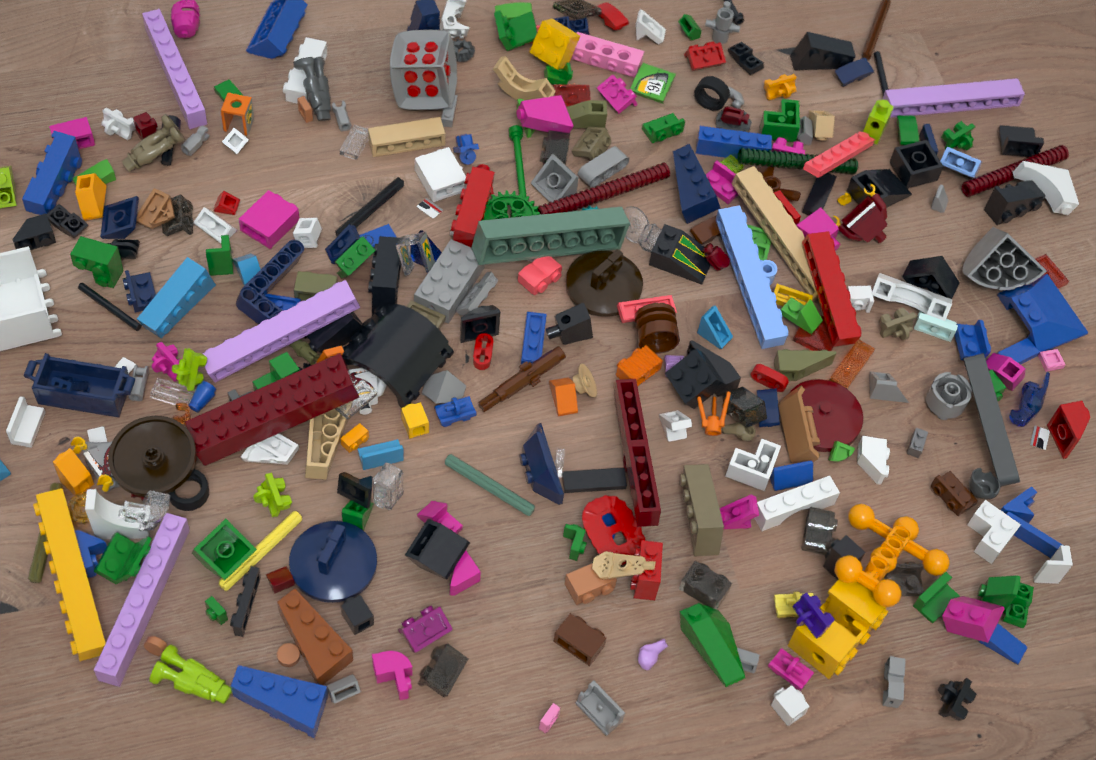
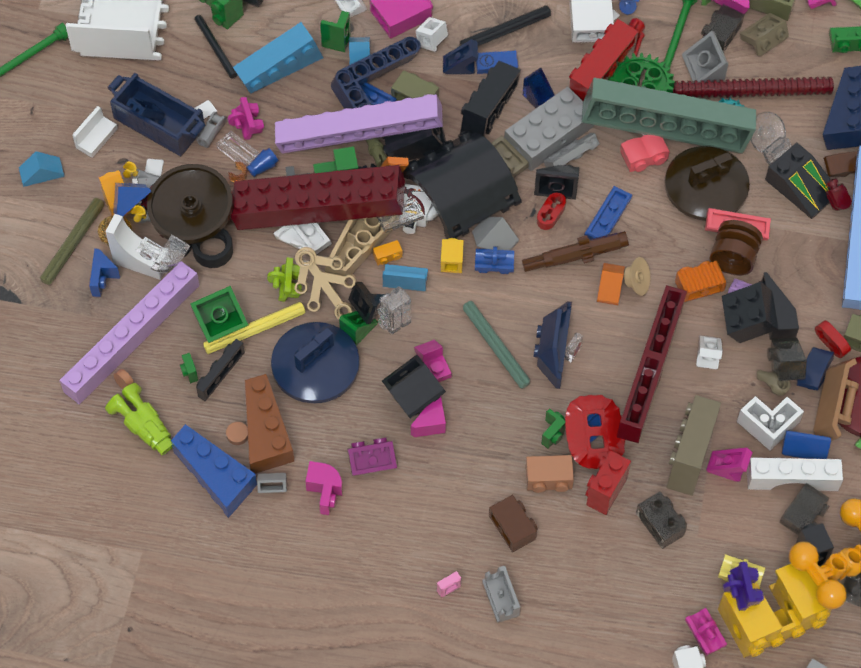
camera: 30 degrees right, 5 degrees up
yellow brick [33,488,106,662] -> none
green bracket [93,532,152,584] -> none
dark blue bracket [123,270,156,313] -> none
lime hips [172,348,207,391] -> none
dark red slope [266,566,295,594] -> none
green bracket [335,236,376,279] -> none
black brick [341,595,374,635] -> none
clear piece [396,232,435,276] -> none
sticker [417,198,443,218] -> none
clear smoke bracket [418,643,468,697] -> none
black torso [546,303,593,345] -> none
black tile [562,468,627,493] -> none
light grey beam [578,146,629,188] -> none
tan piece [592,552,656,579] -> none
lavender animal [638,639,668,670] -> none
green wedge [680,603,745,687] -> none
dark azure slope [697,306,733,349] -> none
orange plant [697,391,731,436] -> none
light grey piece [737,648,760,673] -> none
none -> blue slope [113,183,151,216]
none -> tan plant [294,247,356,319]

